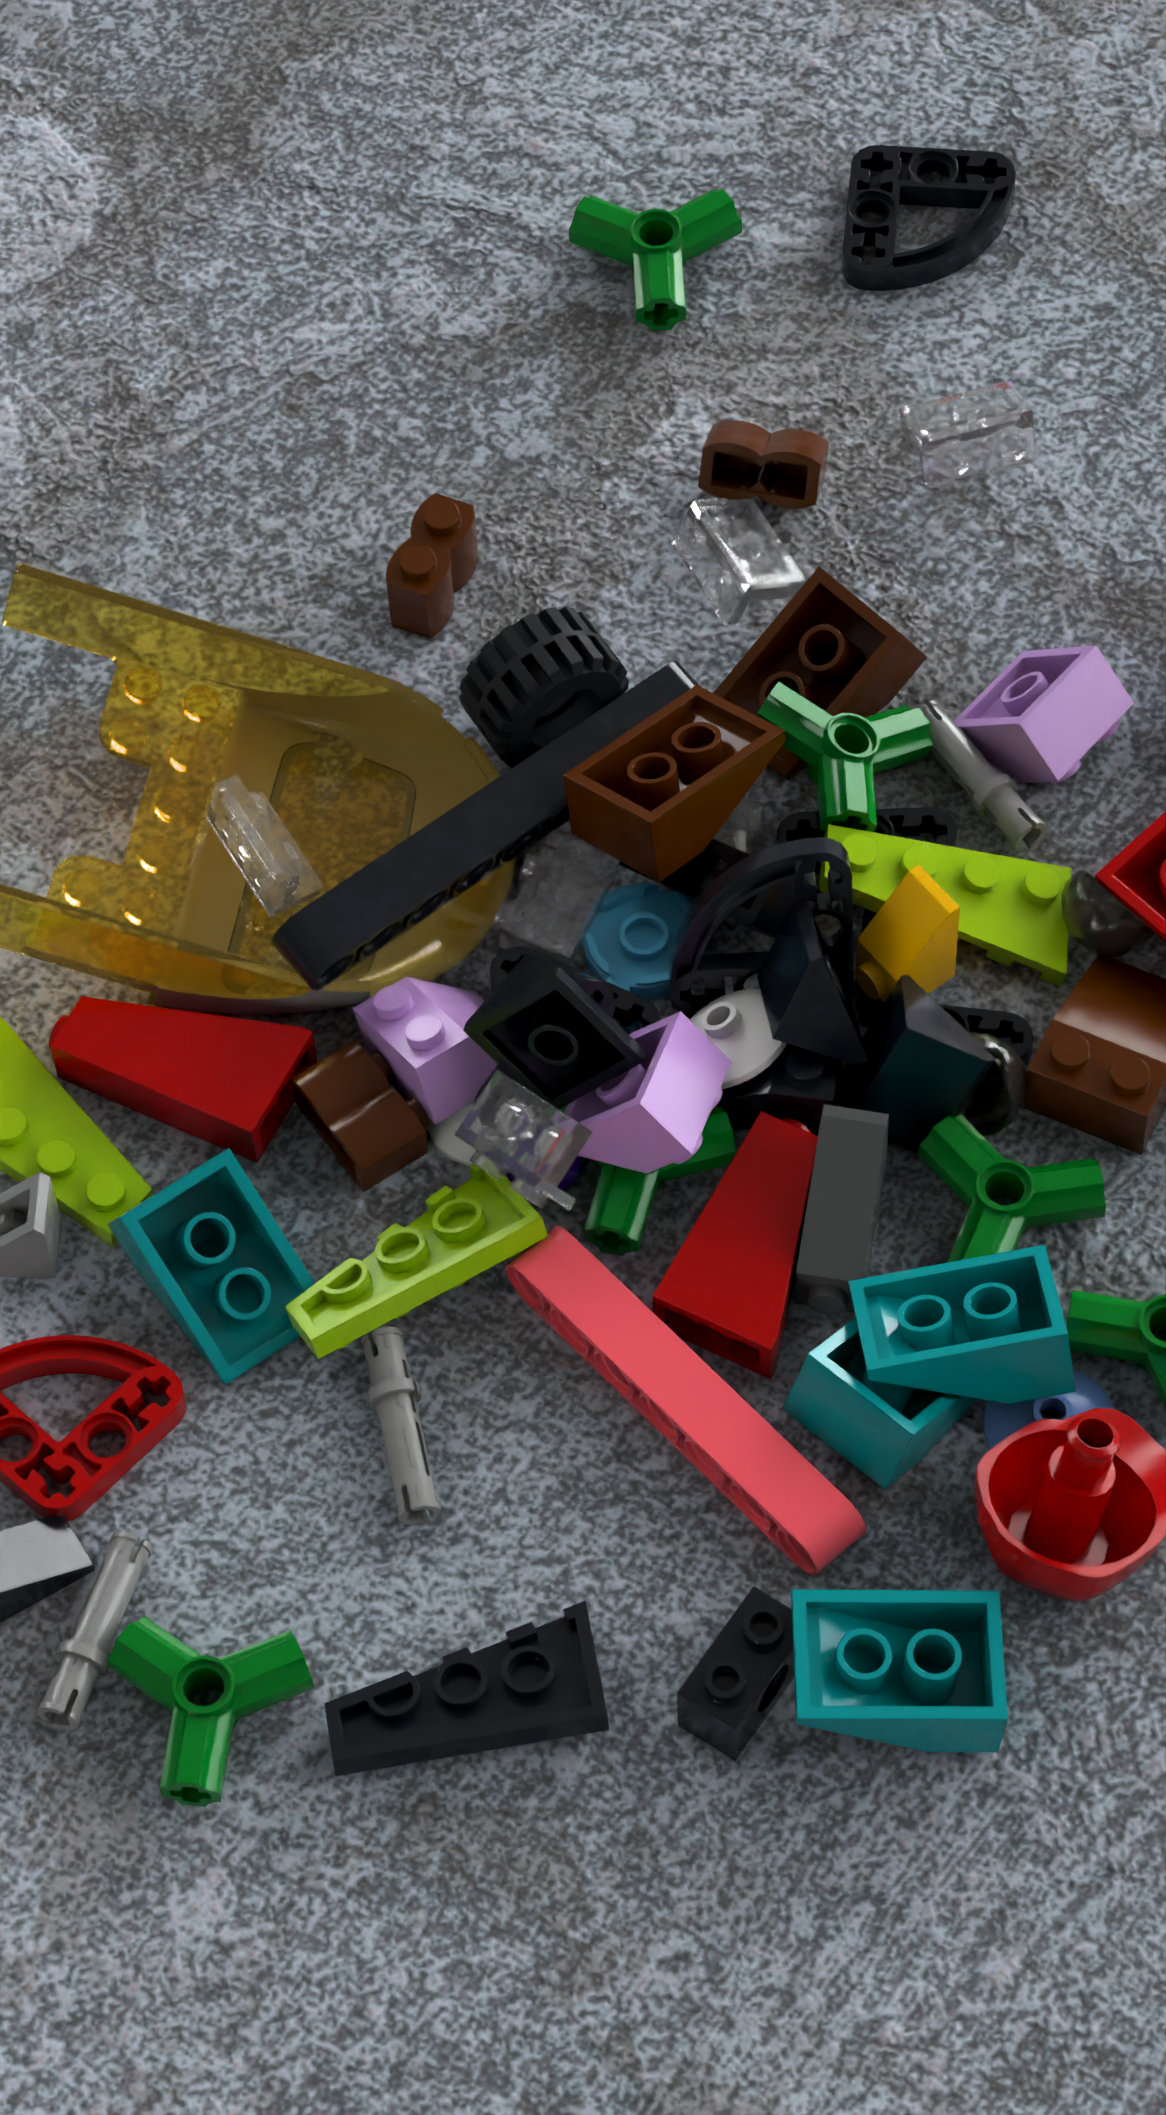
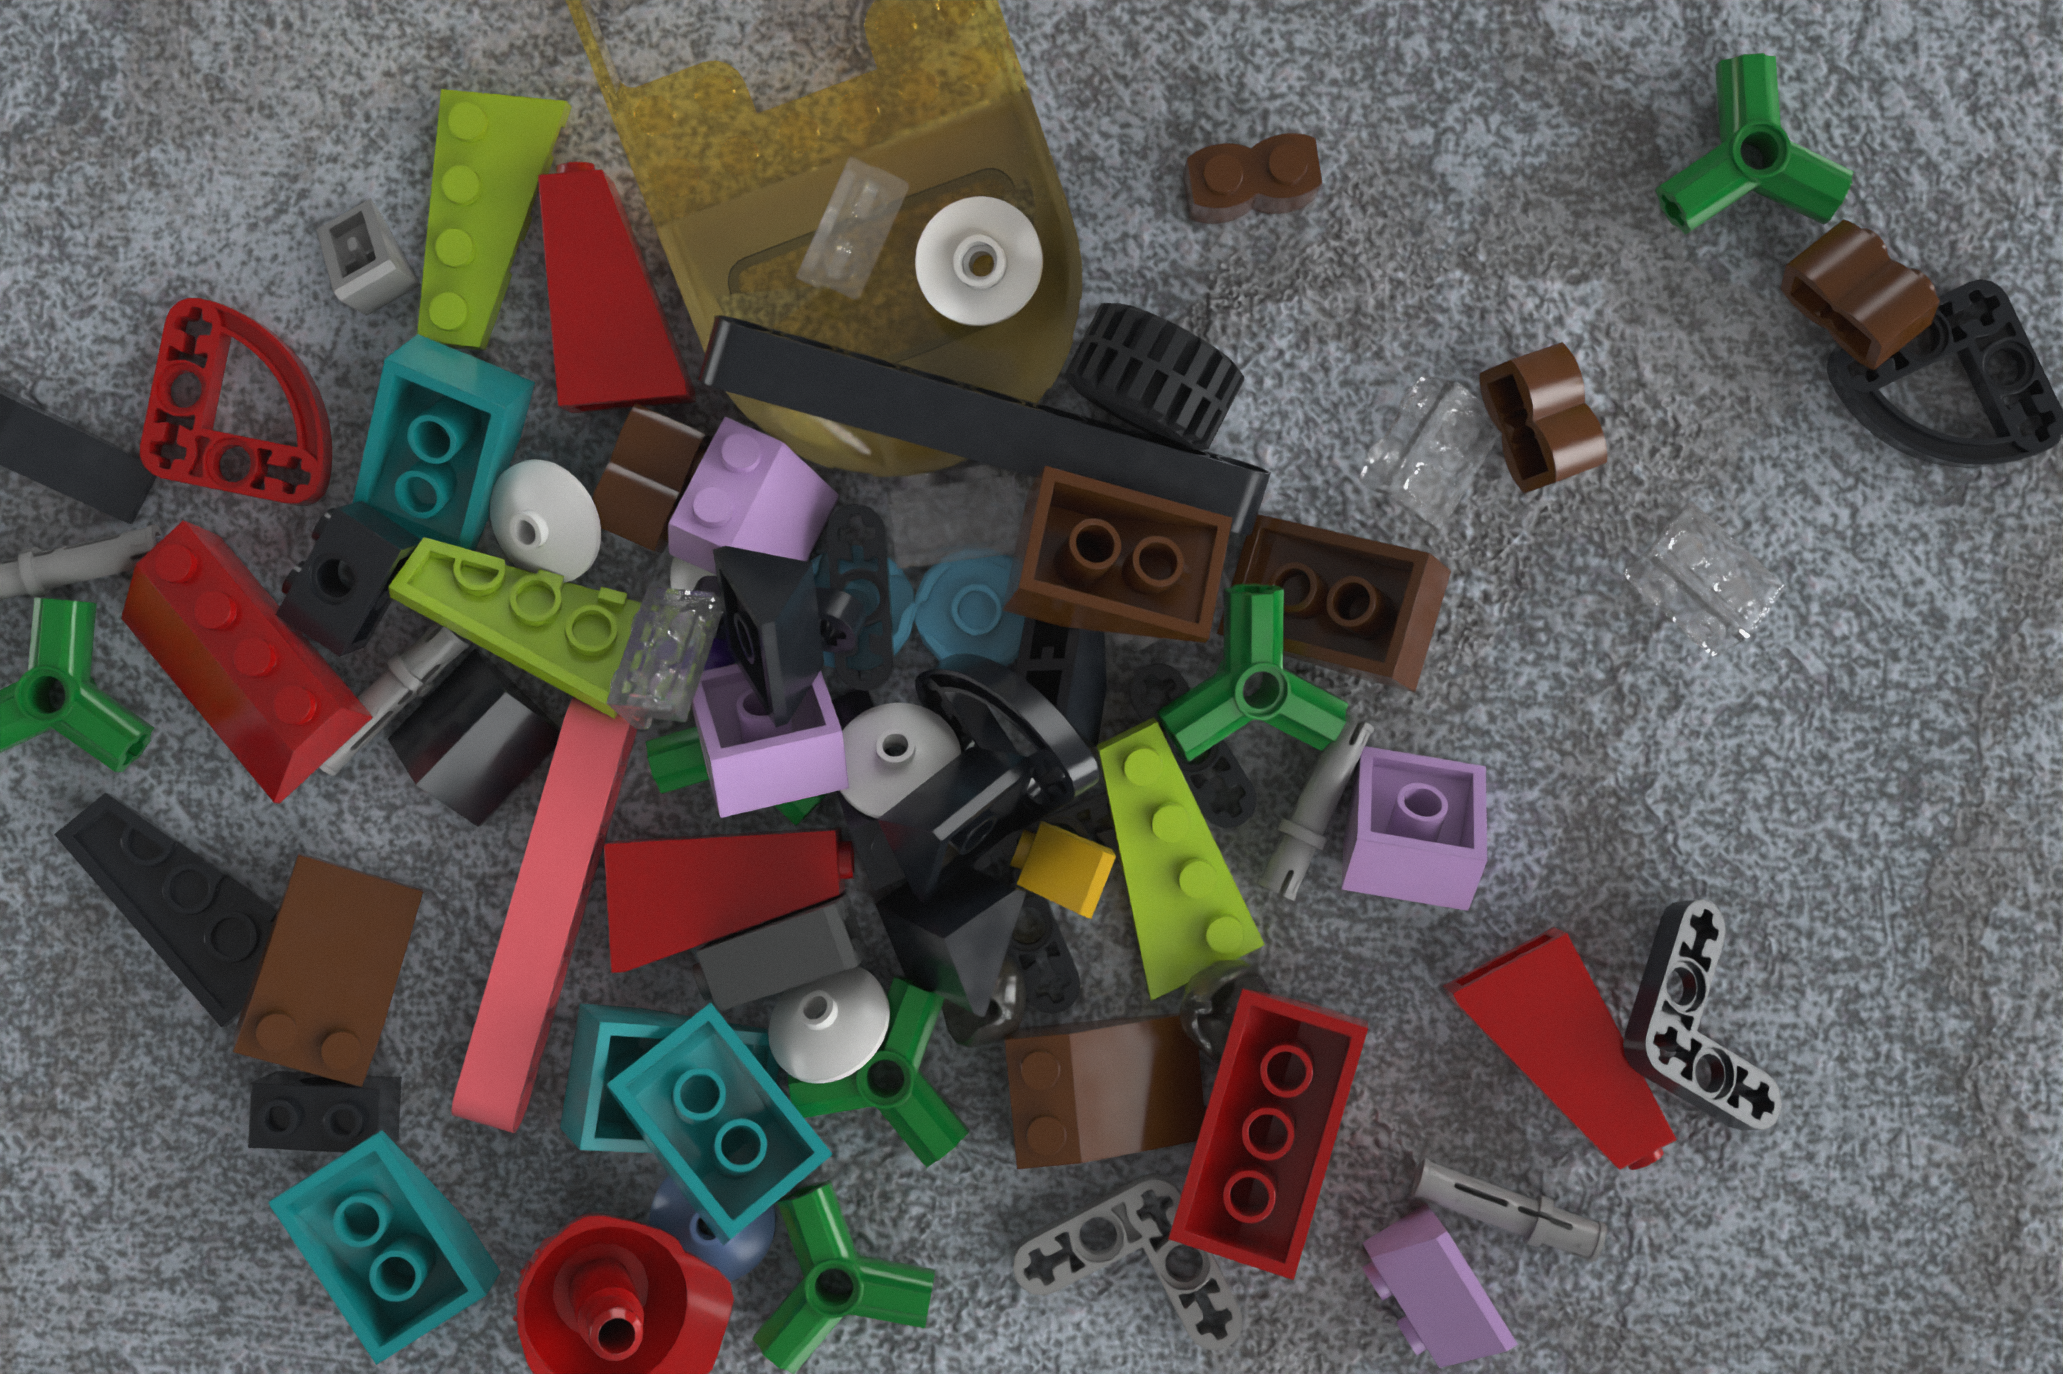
camera: 60 degrees right, 30 degrees up
none -> red slope [121,520,373,804]
none -> reddish brown slope [233,852,423,1087]
none -> black brick [275,501,421,657]
none -> black slope [388,648,561,827]
none -> white dish [490,459,601,583]
none -> white dish [768,966,890,1084]
none -> white dish [915,196,1043,326]
none -> reddish brown brick [1780,219,1940,370]

